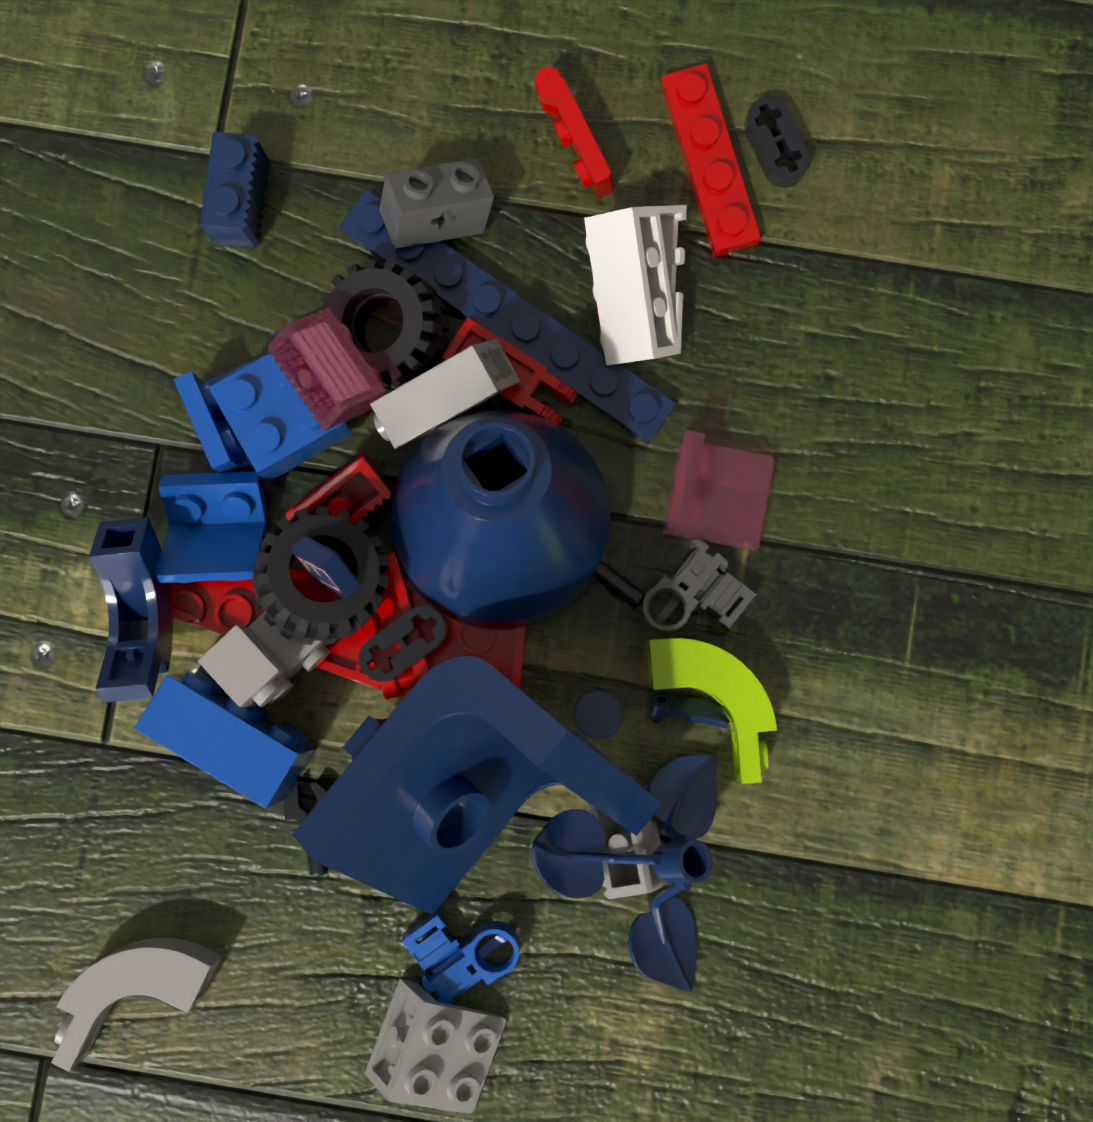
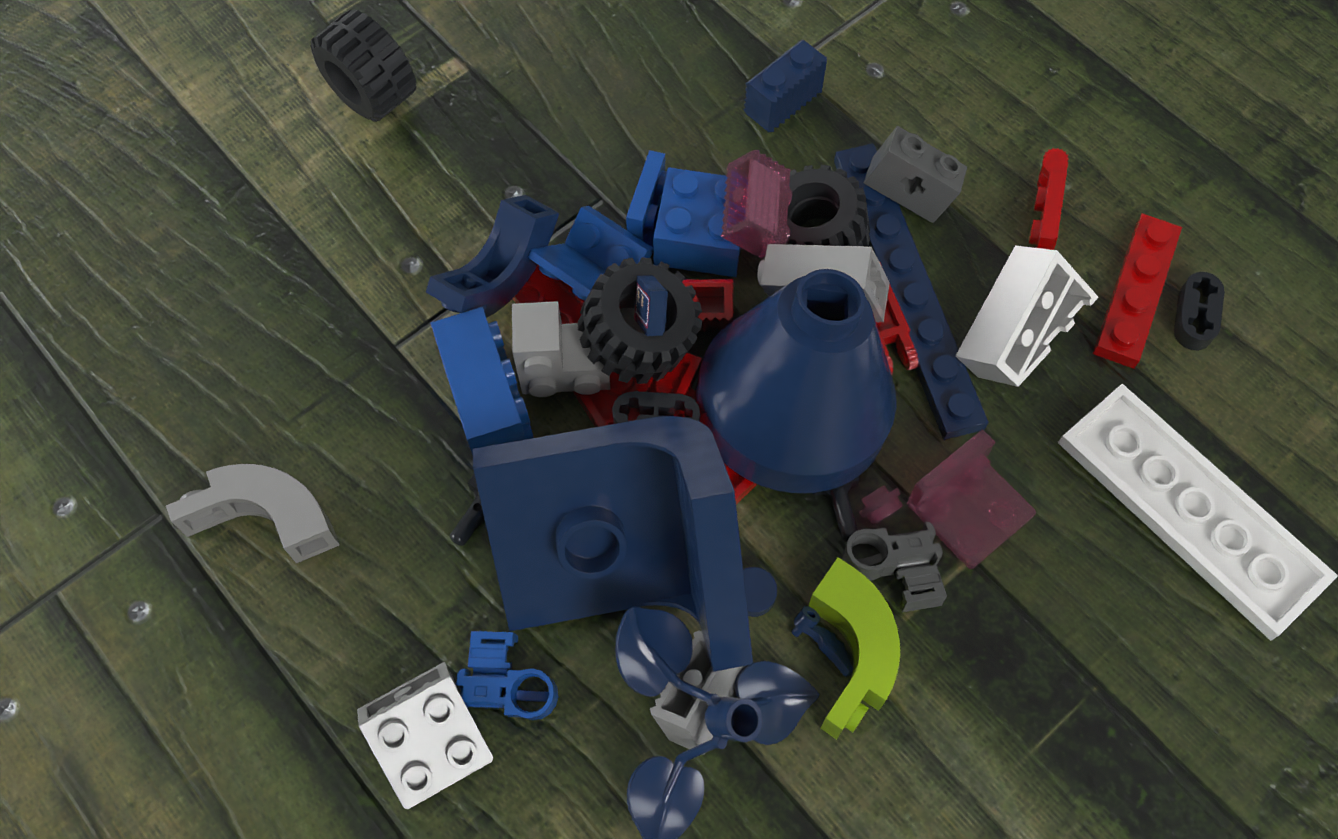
camera: 40 degrees right, 20 degrees down
none -> clear pink plate [859,485,903,525]
none -> white plate [1058,384,1338,641]

